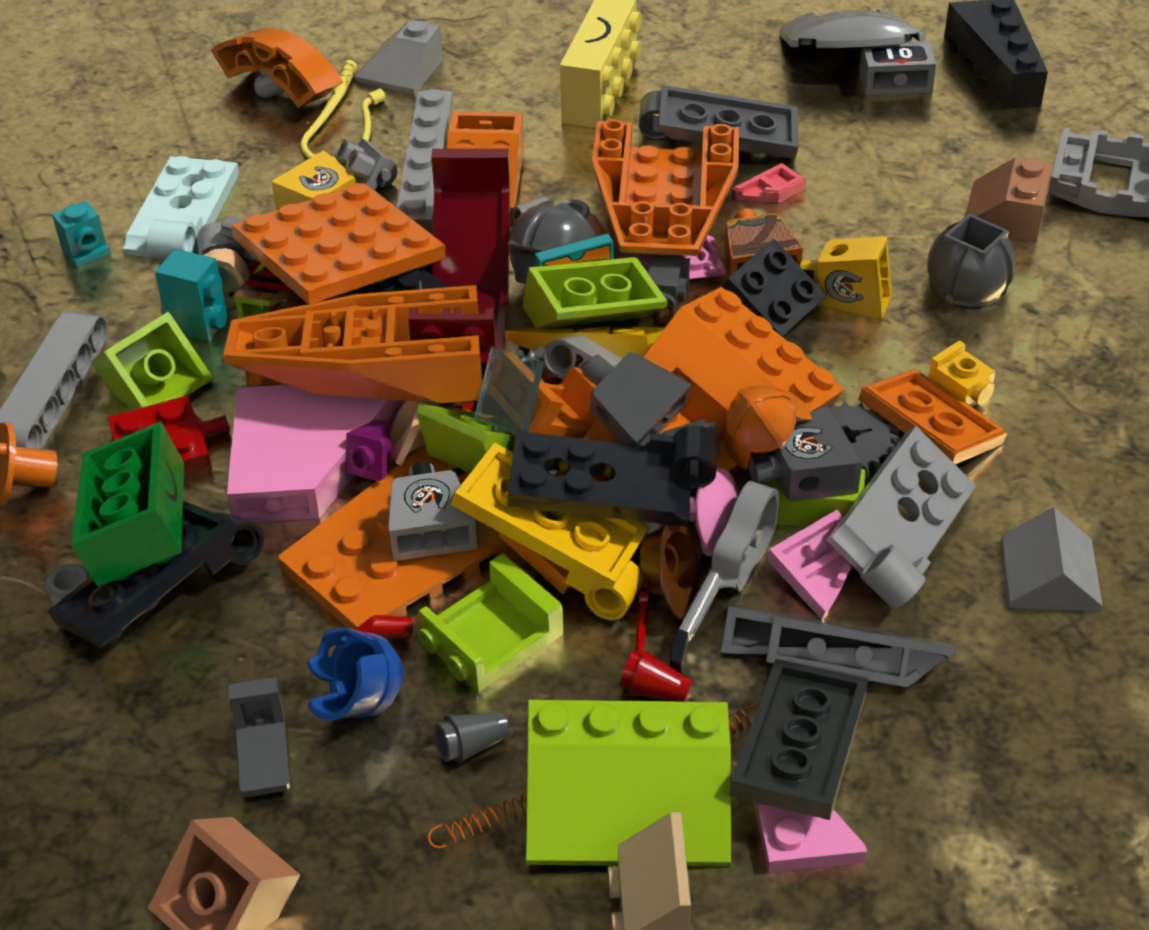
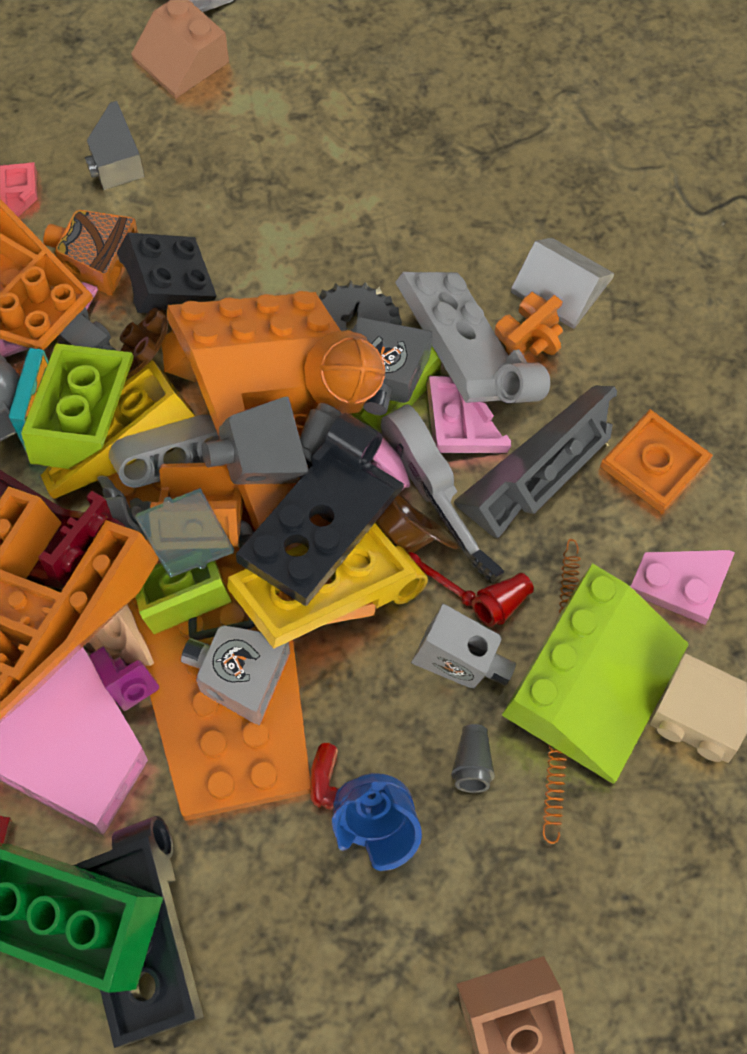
camera: 60 degrees left, 20 degrees up
light grey tile [45,564,91,605] -> none
dark grey bracket [228,677,290,797] -> none
lime panel [417,554,563,693] -> none
pearl dark grey plate [729,659,869,820] -> none
yellow torso [800,236,892,320] -> none
orange tile [858,369,1007,464] -> none
dark grey piece [927,213,1017,307] -> none
yellow brick [929,340,996,407] -> none
none -> dark grey slope [85,101,145,190]
none -> light grey torso [411,604,516,688]
none -> orange hips [495,292,563,356]
none -> orange tile [600,409,713,514]

